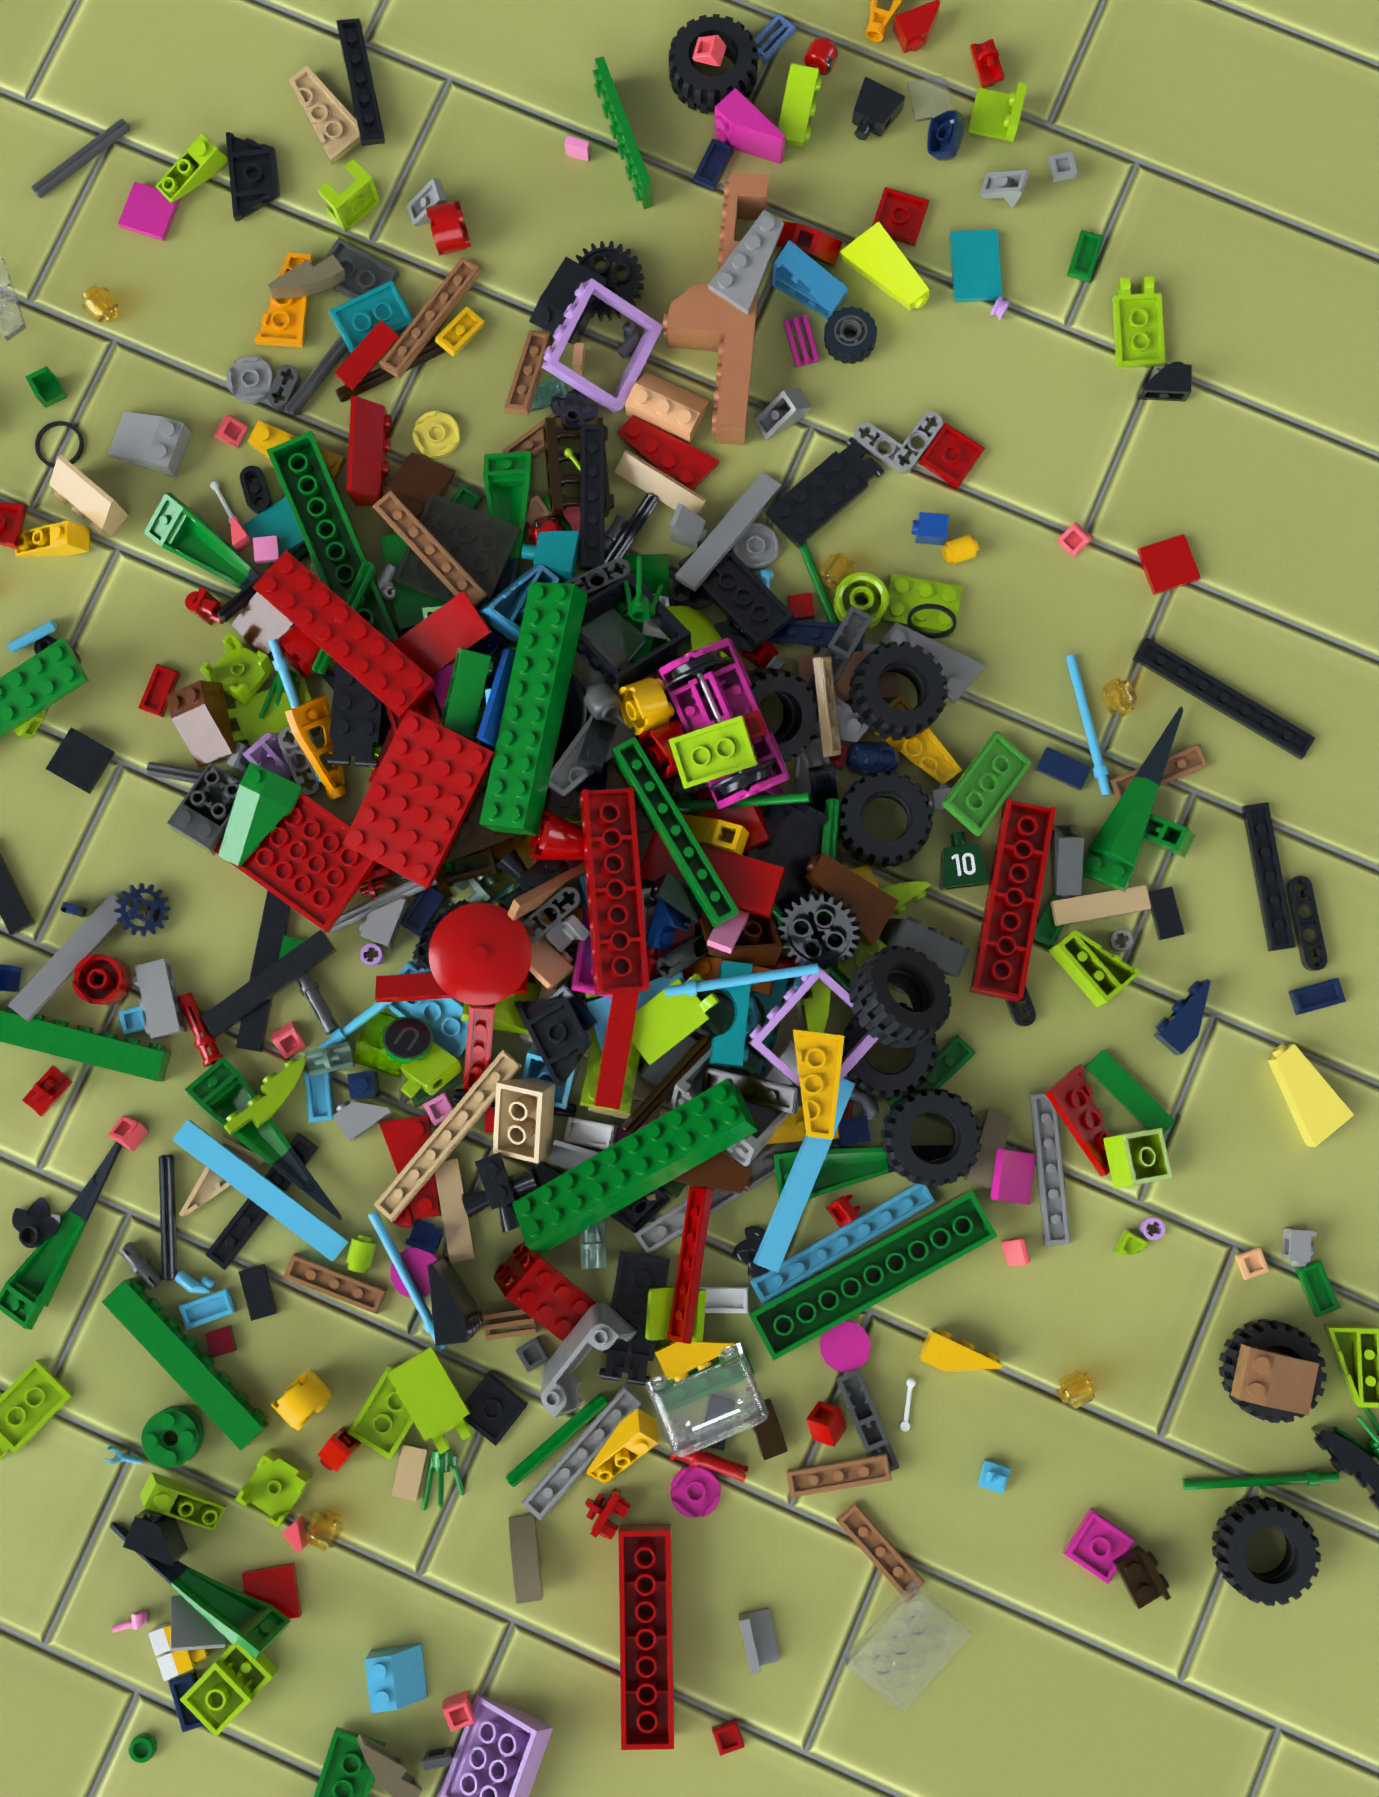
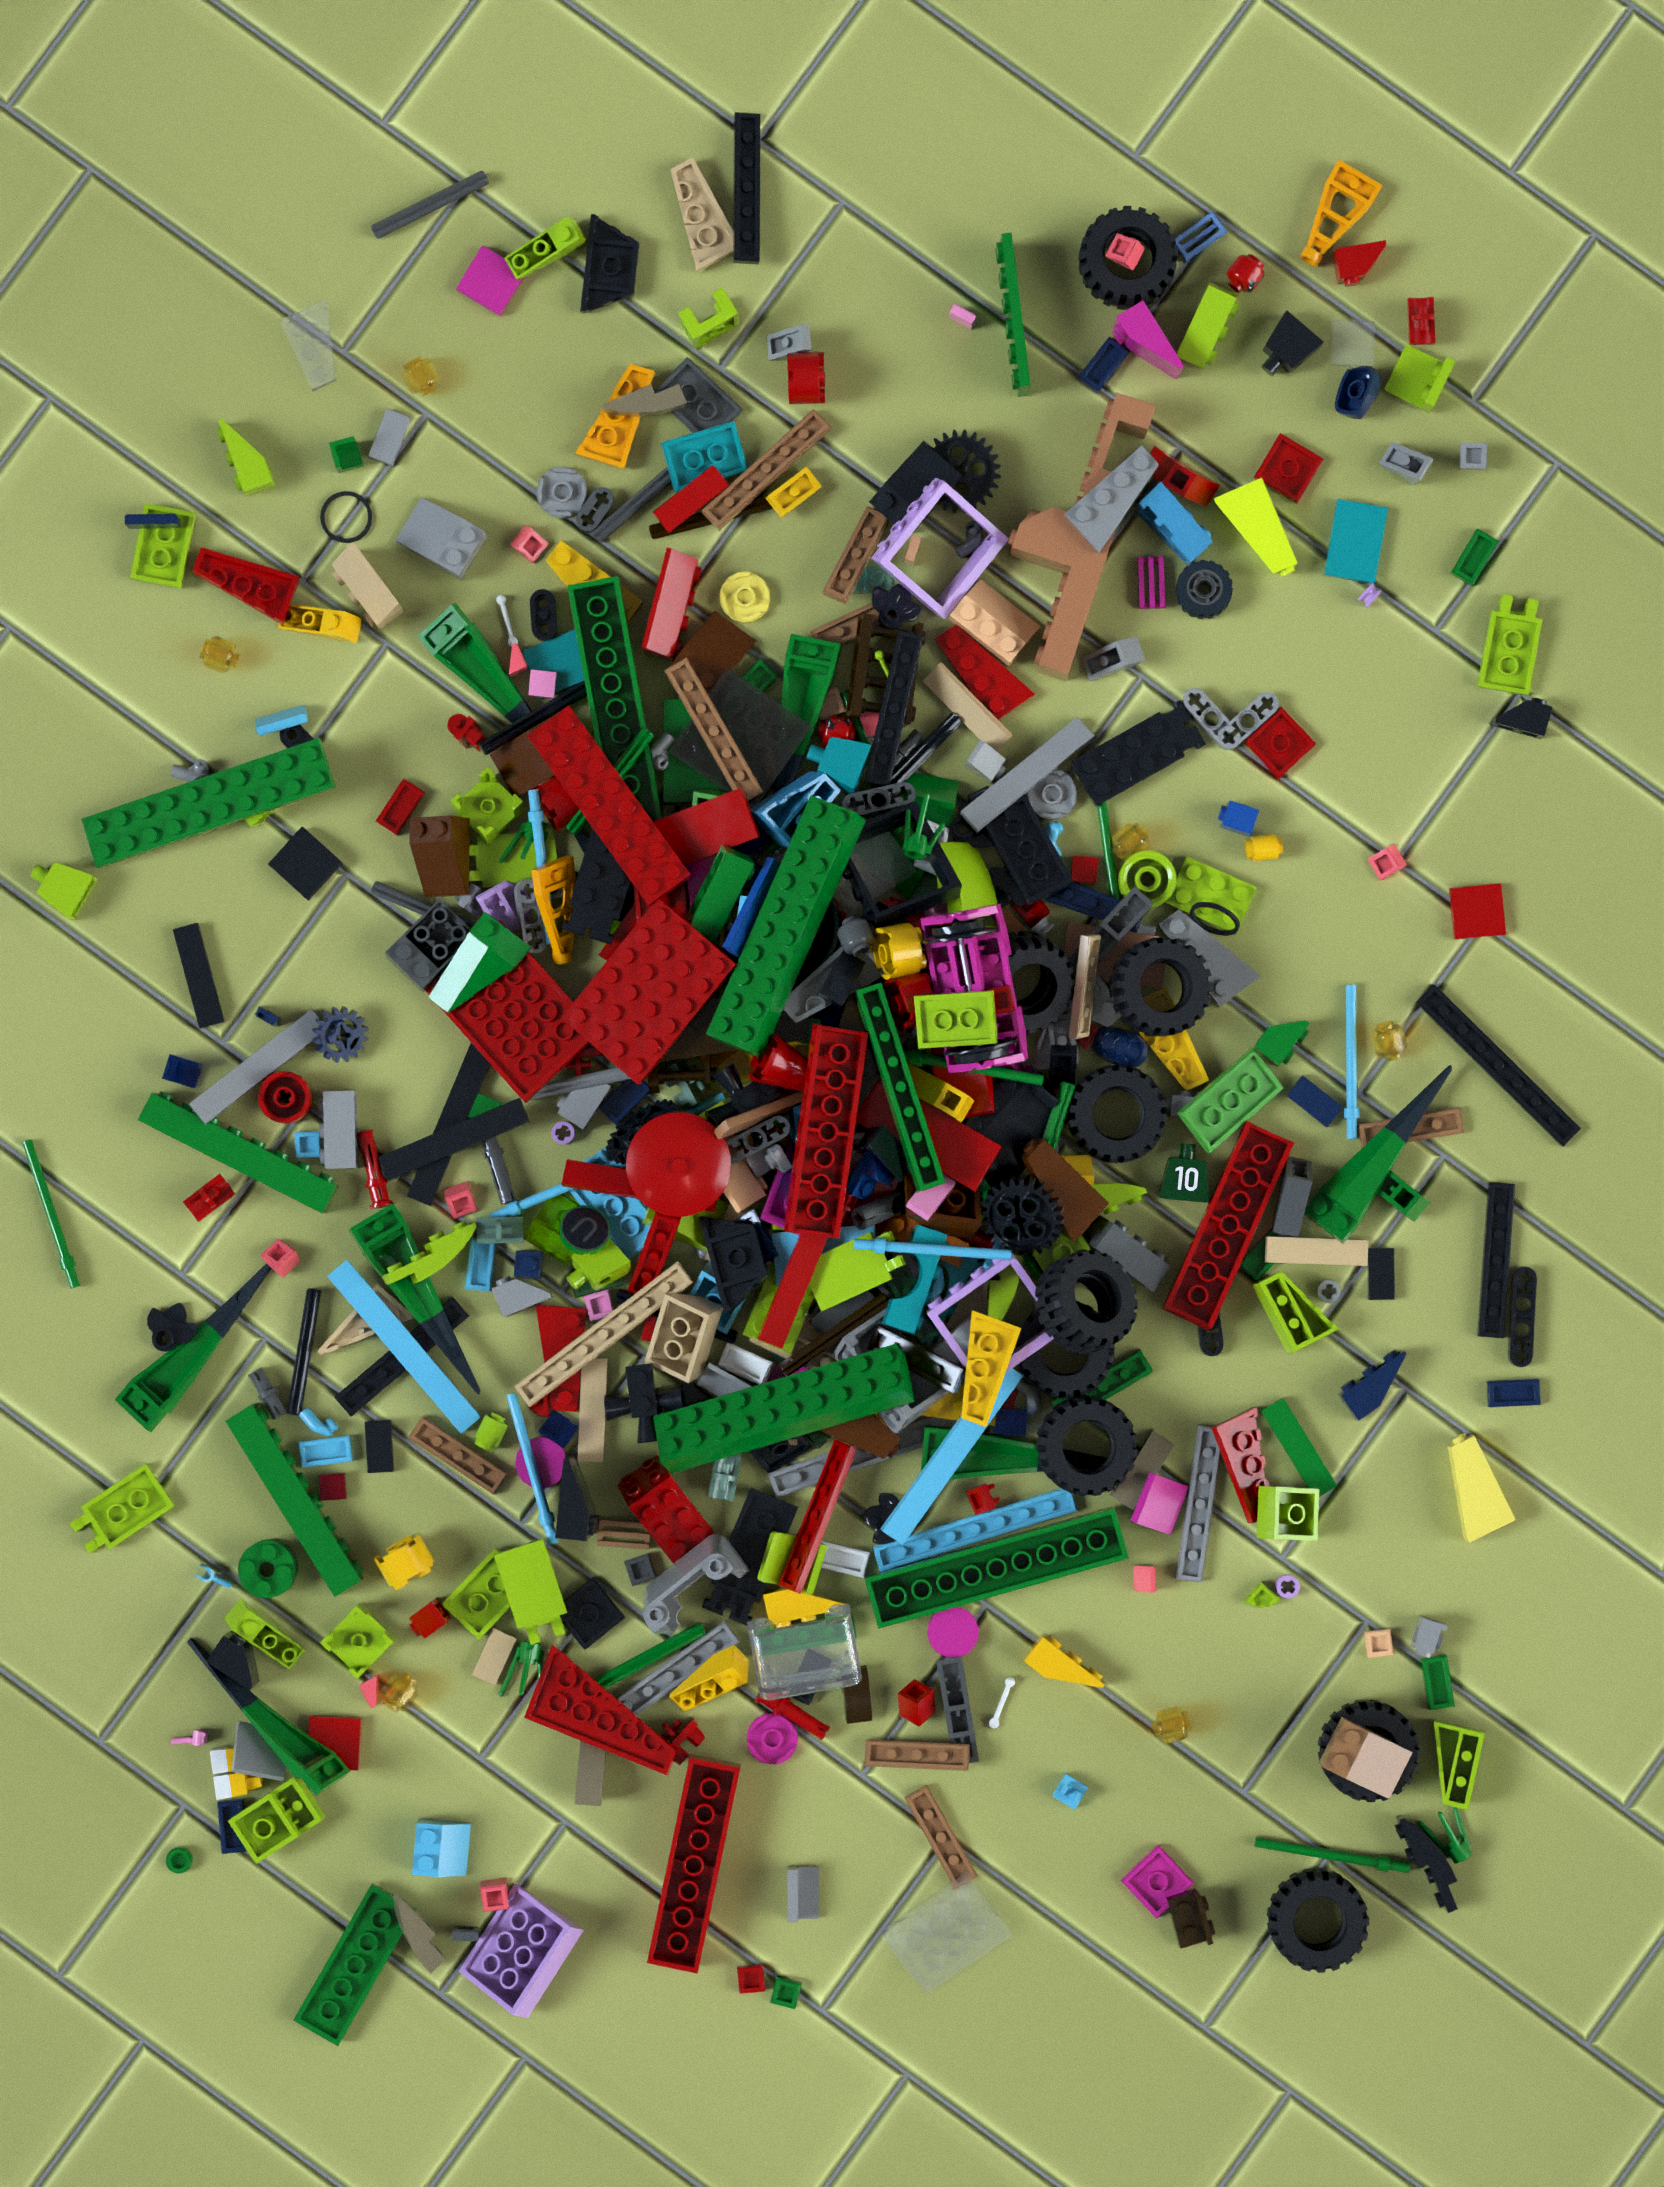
camera: 10 degrees right, 5 degrees up
none -> light grey tile [368,408,411,466]
none -> red wing [524,1645,678,1775]
none -> green tile [770,1976,802,2009]
none -> green slope [1253,1020,1309,1066]

